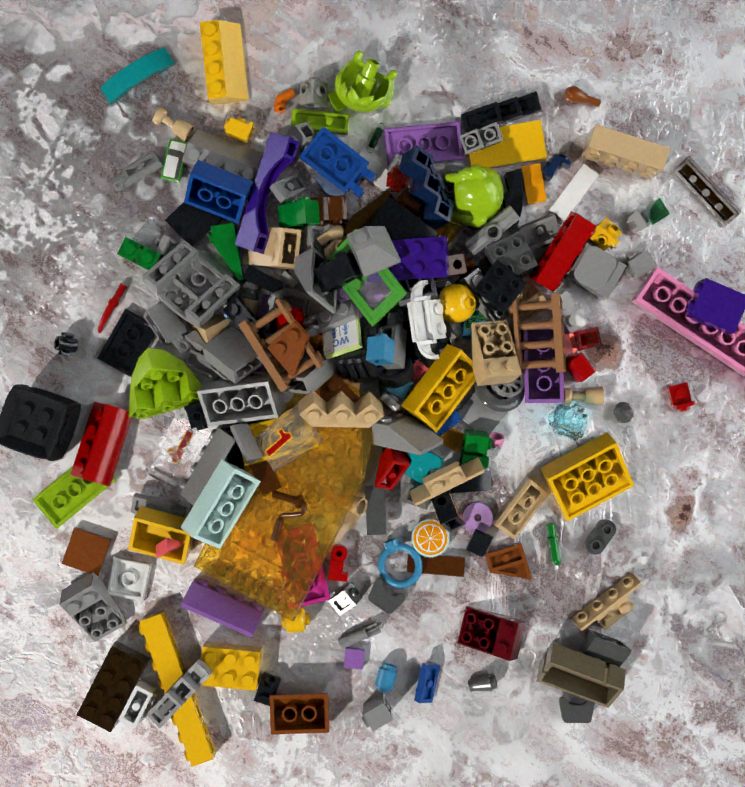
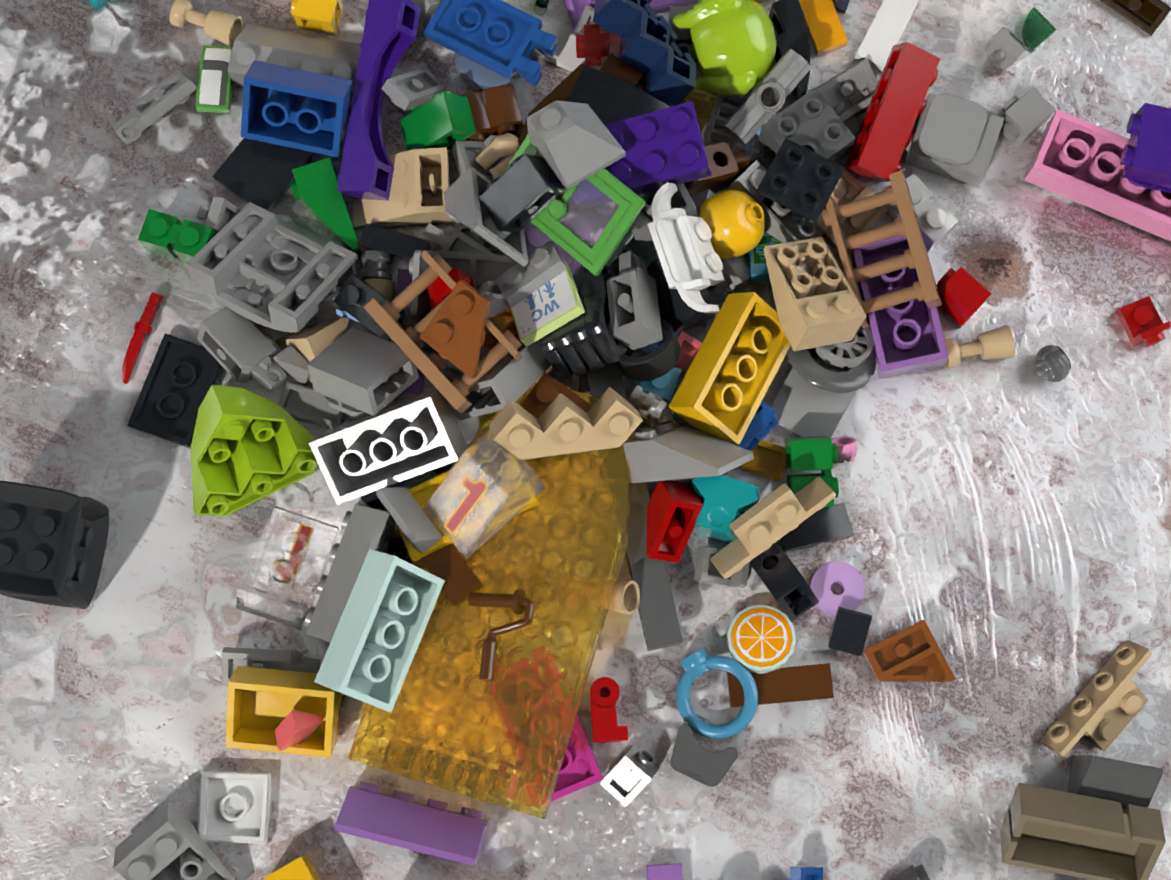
camera: 10 degrees left, 10 degrees down
lime tile [32,466,117,529] -> none
black gear [54,332,78,356] -> none
dark orange tile [62,527,112,576] -> none
red brick [70,402,132,487] -> none
black brick [184,402,208,431] -> none
yellow head [282,607,310,633] -> none
light grey piece [338,621,383,649] -> none
dark azure brick [366,333,395,366] -> none
dark red slope [457,606,526,661] -> none
tan slope [492,476,549,540] -> none
yellow slope [540,432,634,521] -> none
green piece [546,523,561,565] -> none
clear light blue helmet [548,404,588,442] -> none
clear red slope [569,327,602,352] -> none
dark grey plate [585,519,616,555] -> none
yellow brick [590,217,622,251] -> none

